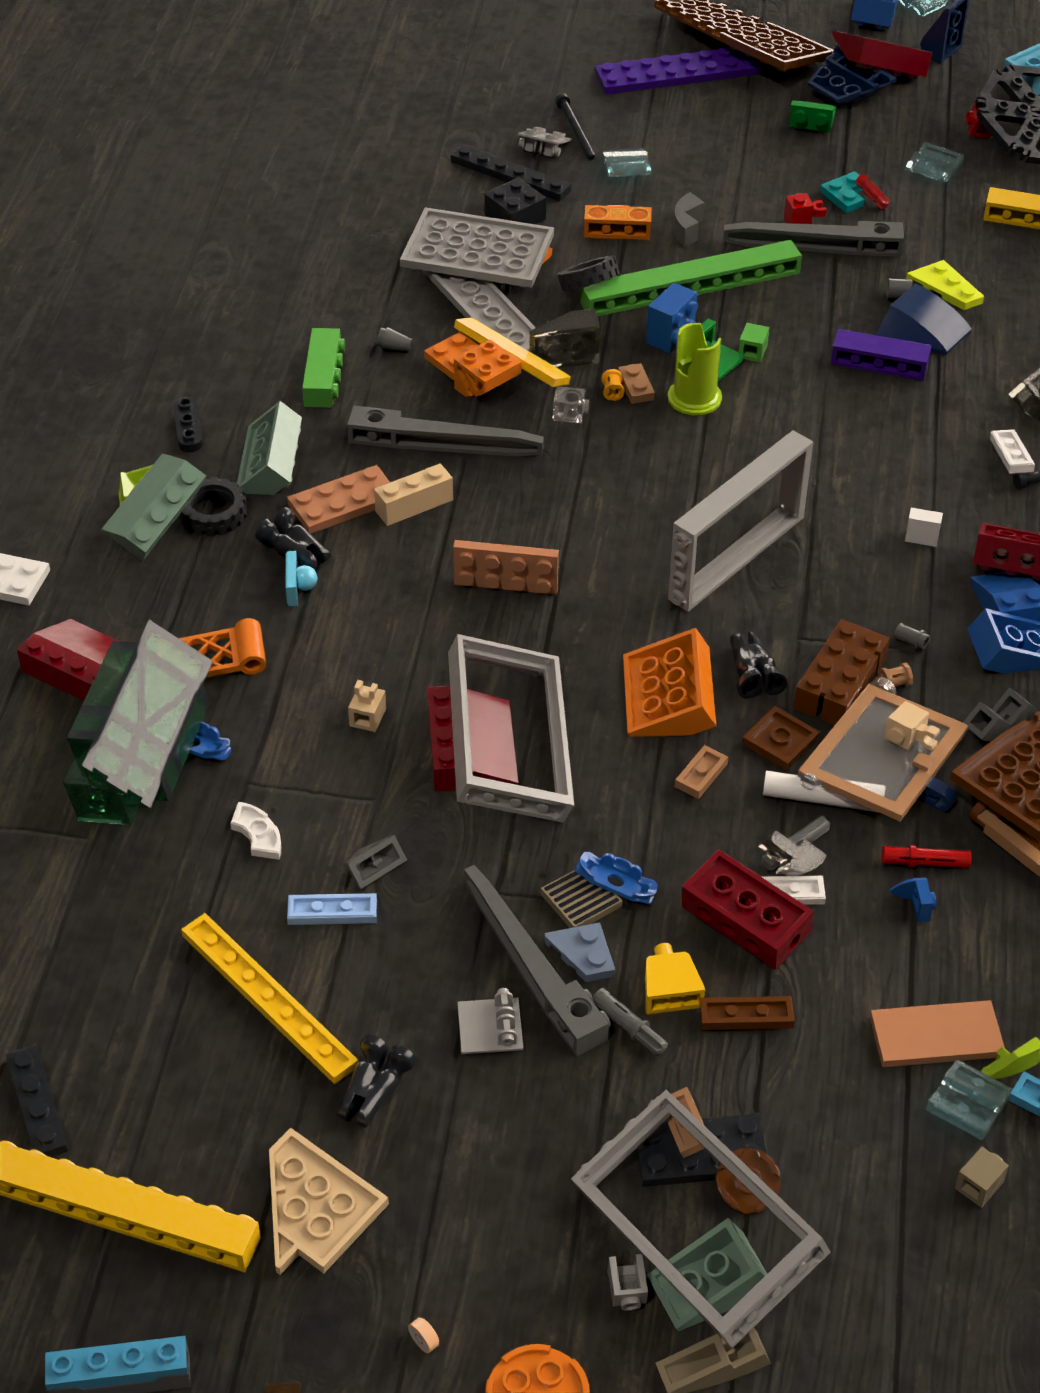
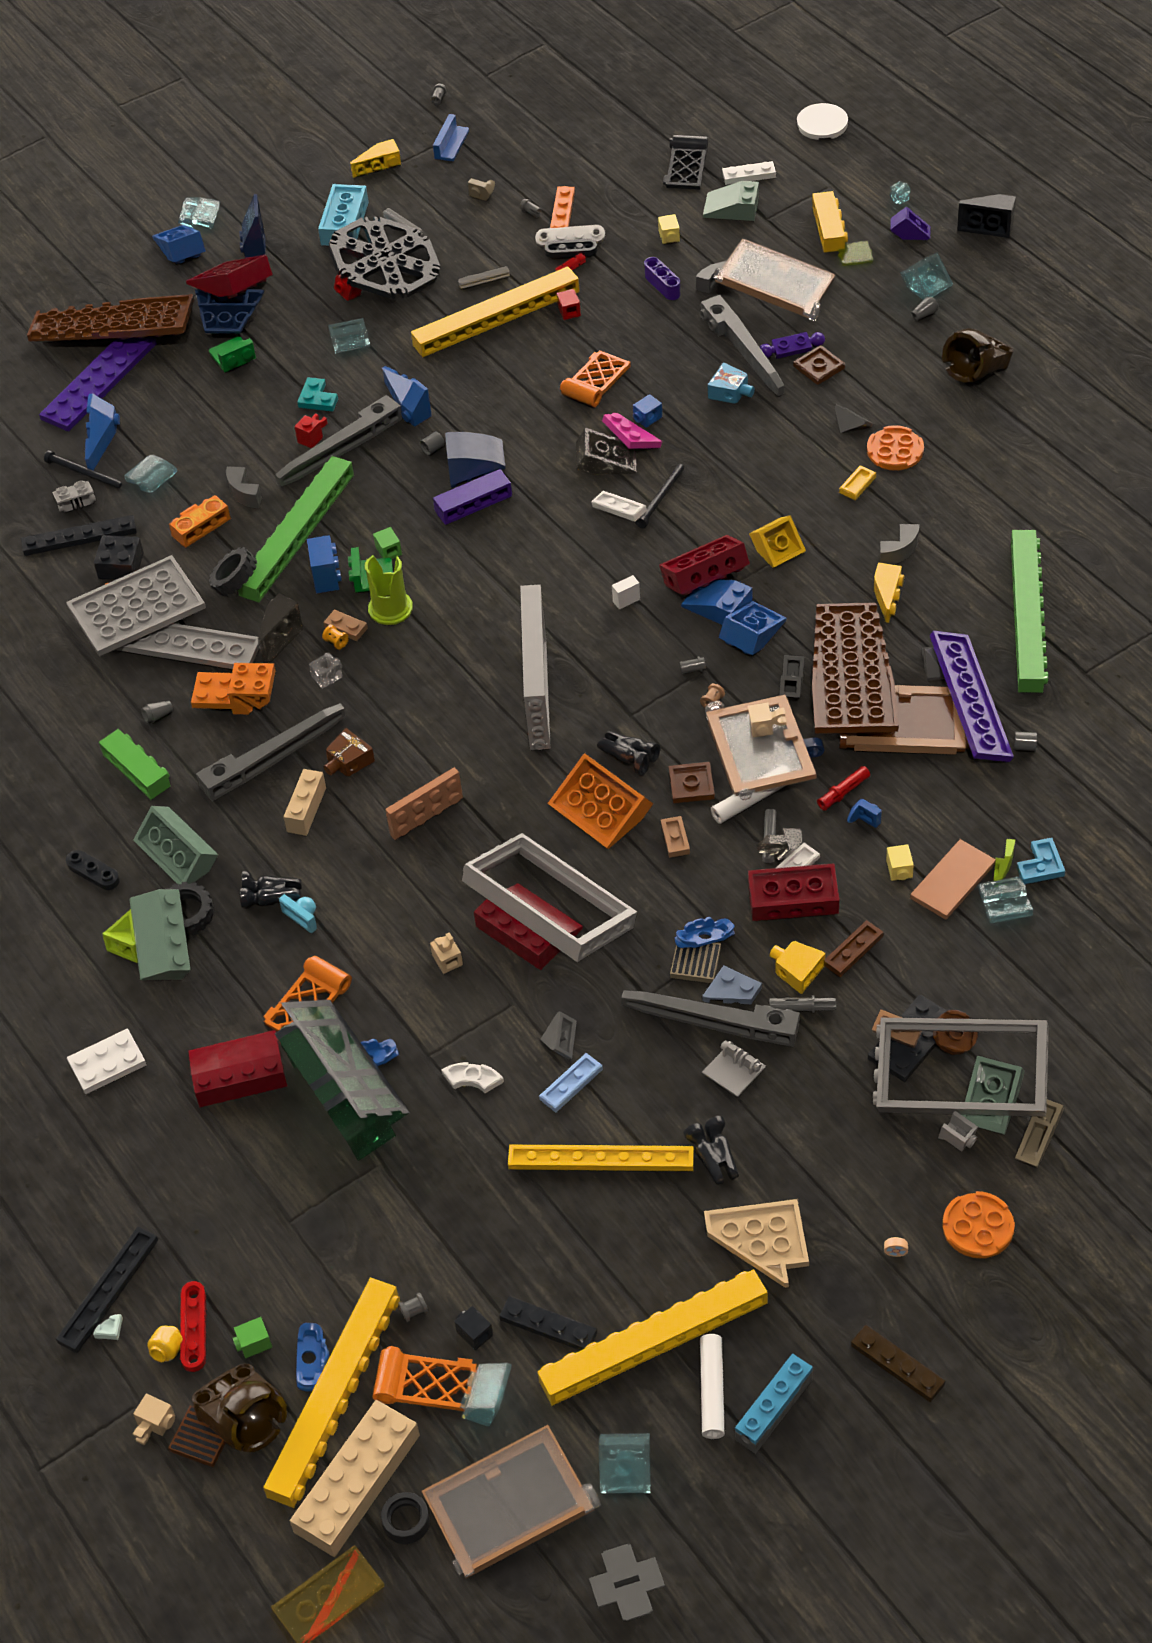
camera: 40 degrees left, 5 degrees up
nougat plate [287,465,390,534] -> none
yellow tile [454,317,571,387] -> none
reddish brown piece [793,619,890,725] -> none
red axle [855,174,890,210] -> none
neon yellow wing [906,260,984,310] -> none
dark tan brick [955,1147,1009,1208] -> none
none -> blue wedge [85,394,120,470]
none -> reddish brown torso [323,728,375,776]
none -> blue wedge [382,366,432,427]
none -> white piece [700,1334,724,1439]
none -> light yellow brick [886,845,914,881]

